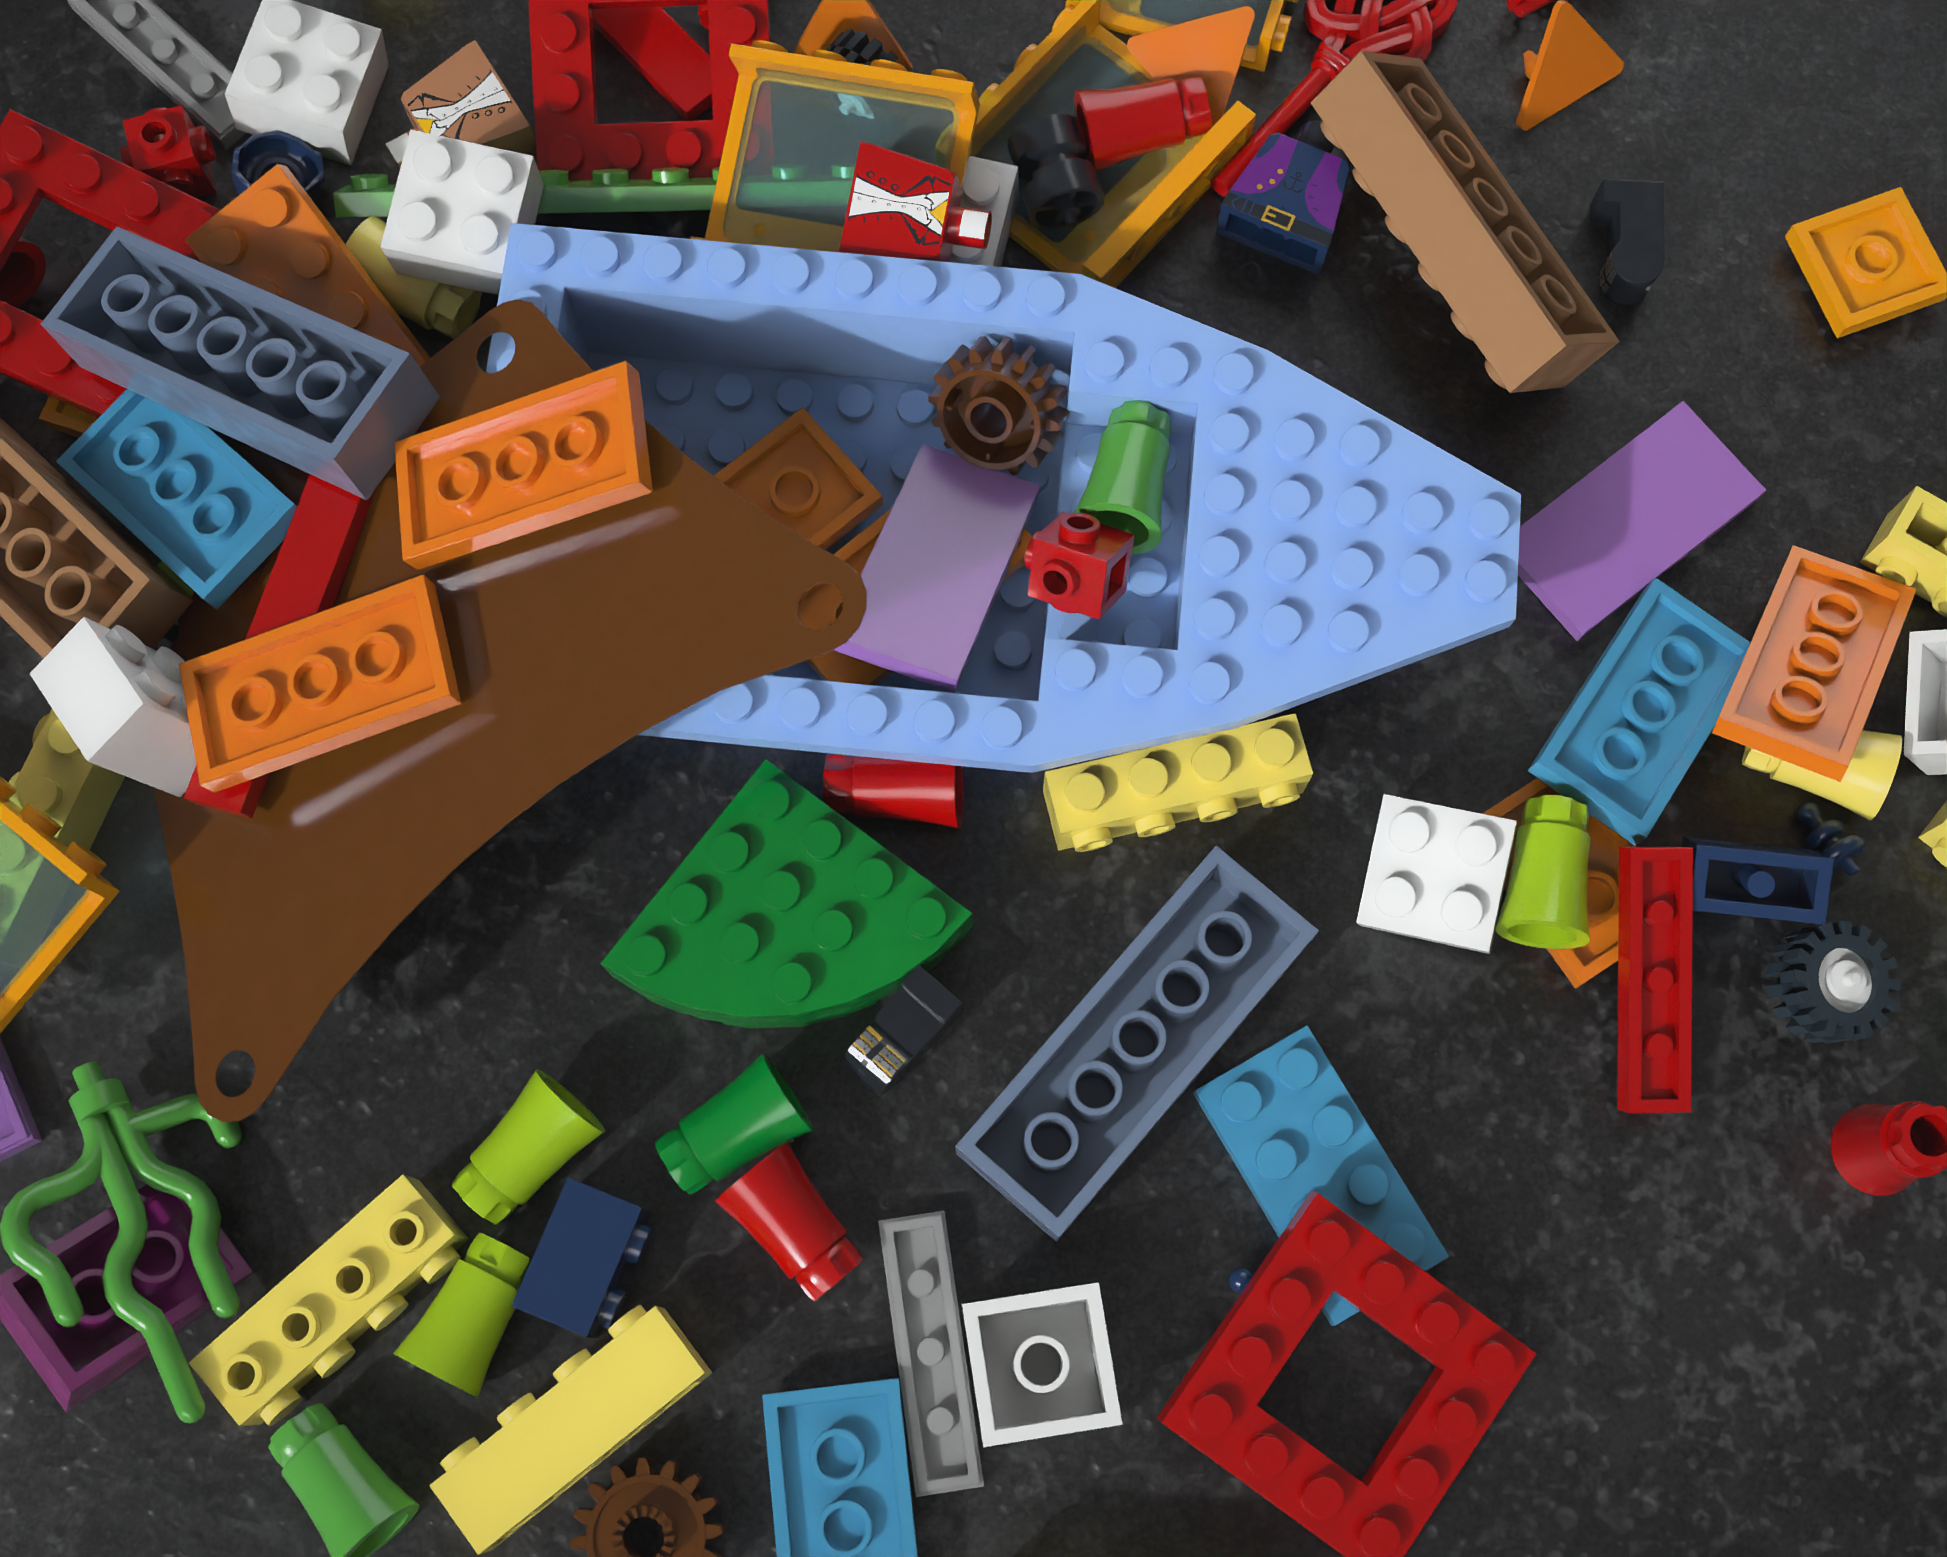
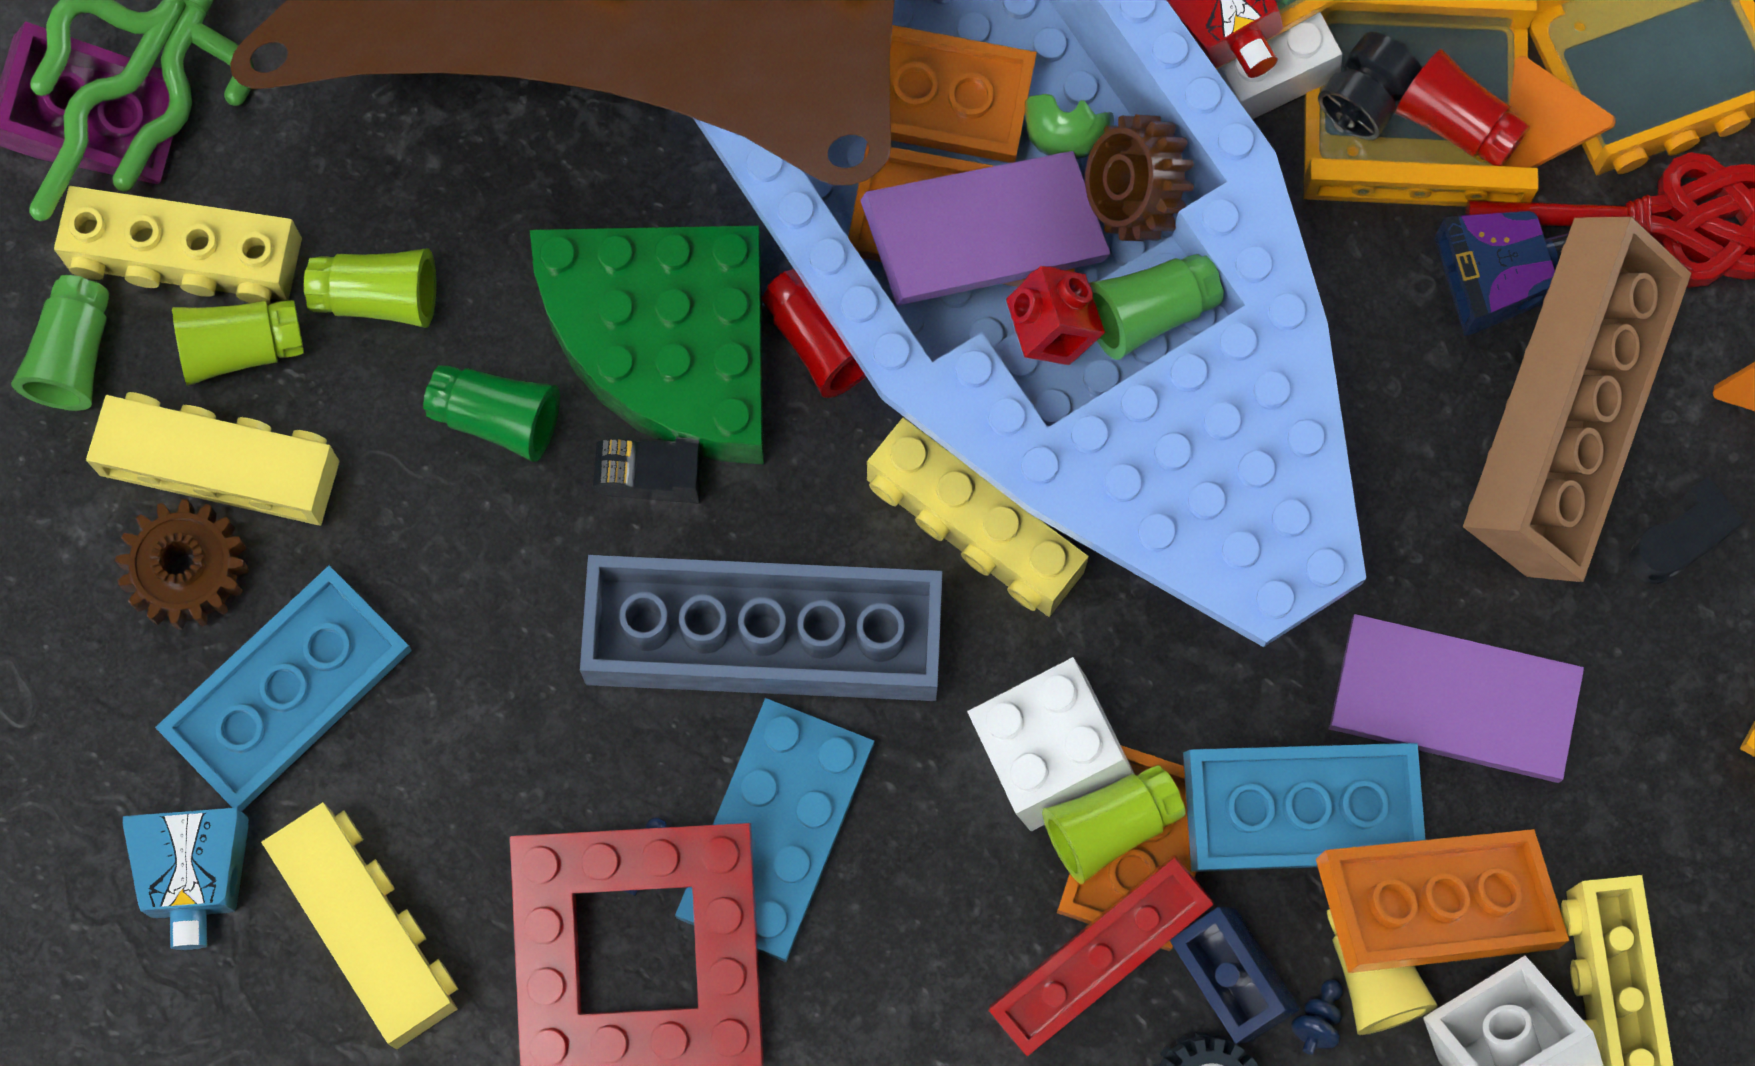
camera: 50 degrees right, 0 degrees up
dark blue brick [512,1178,654,1339] -> none
red plant [714,1141,863,1301] -> none
light grey tile [878,1211,984,1497] -> none
white brick [962,1282,1122,1447] -> none
none -> bright green hair [1025,94,1114,159]

